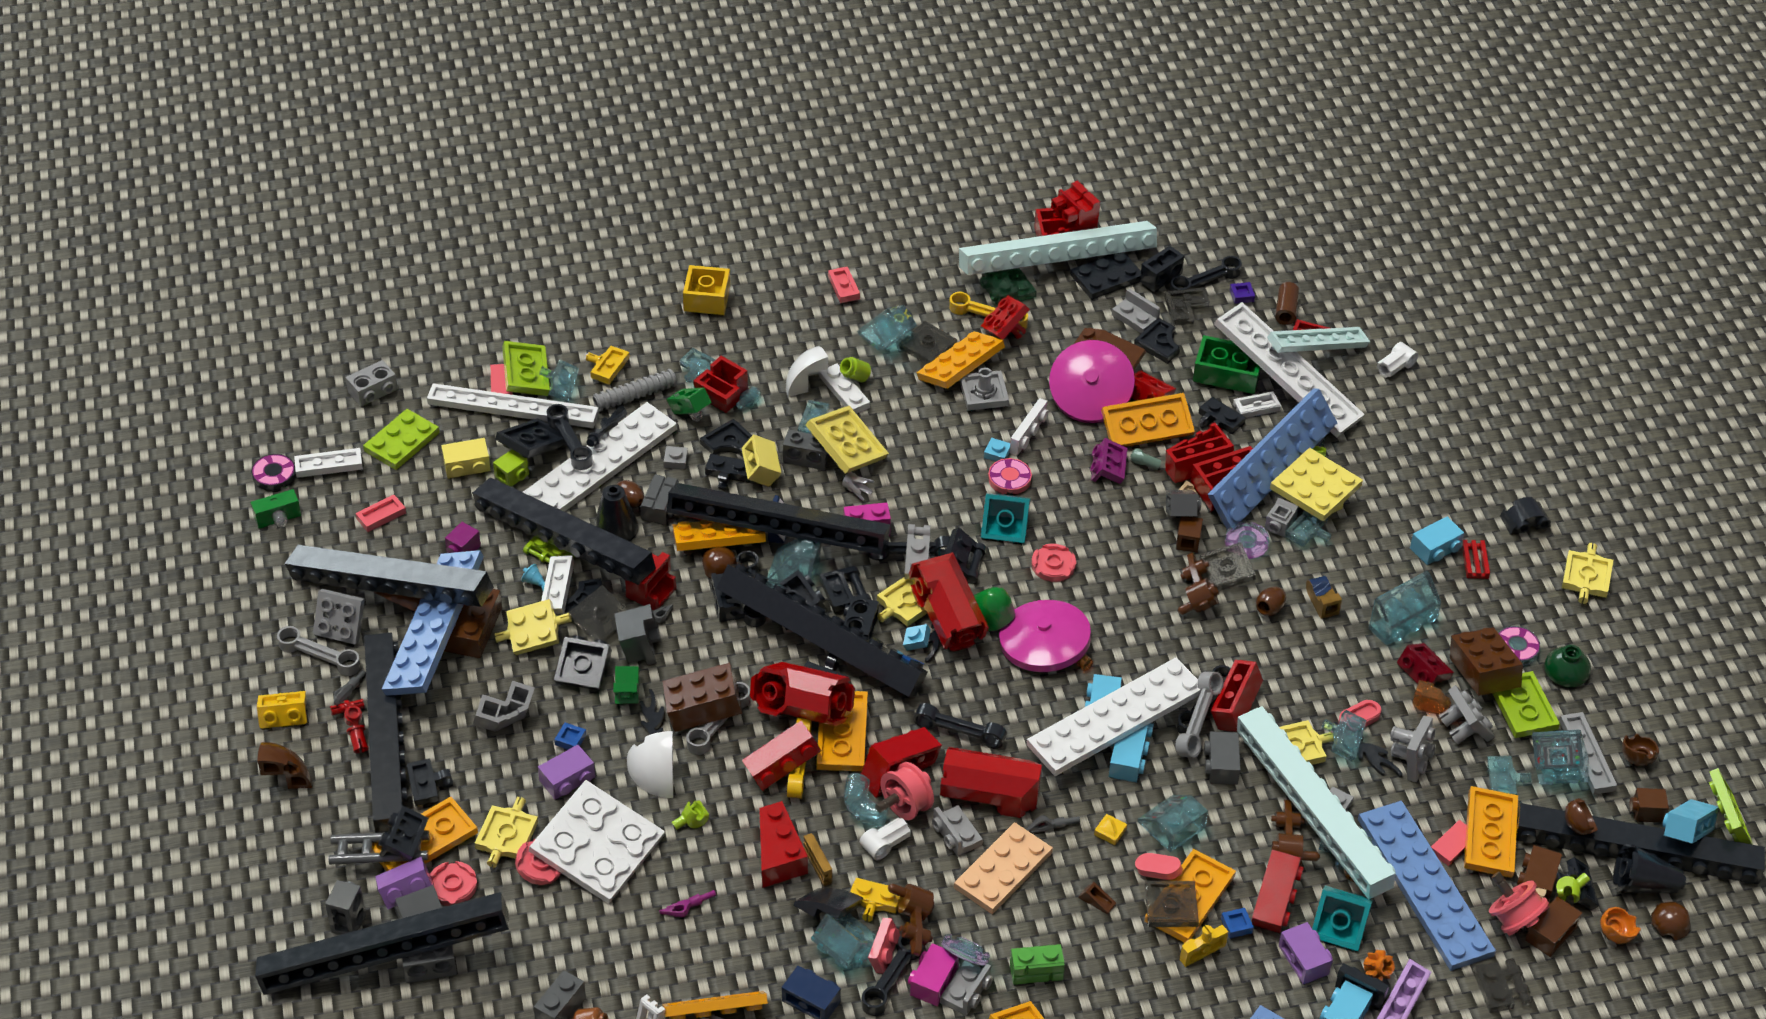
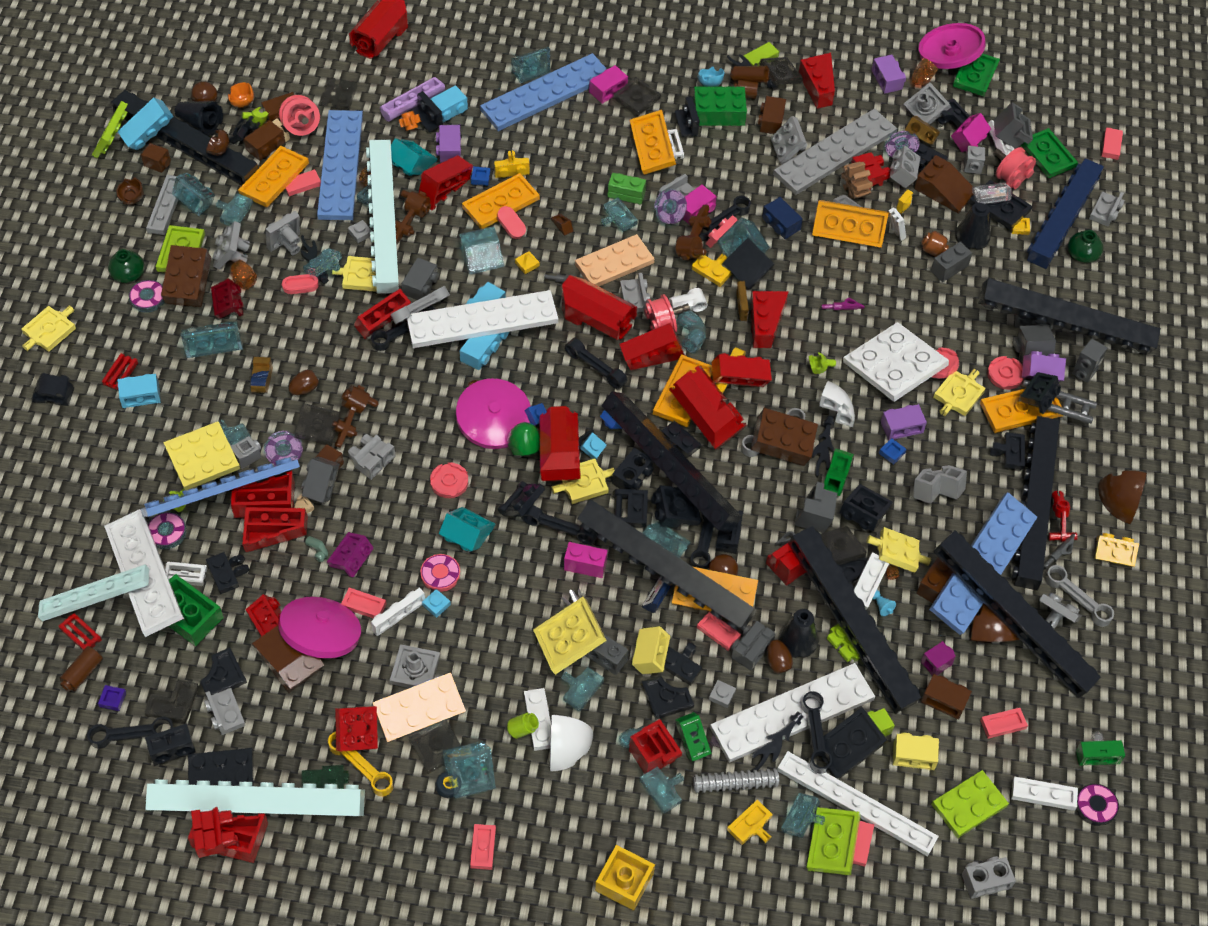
camera: 160 degrees left, 10 degrees up
light grey plate [904,524,931,579] -> none
light orange plate [1101,393,1195,447] -> none
clear smoke plate [1145,881,1199,927] -> none
white piece [1377,342,1419,378] -> none
none -> coral tile [341,588,387,618]
none -> light grey hips [348,434,396,480]
none -> blue plate [525,403,547,426]
none -> clear light blue plate [601,197,638,232]
none -> reddish brown piece [921,674,972,720]

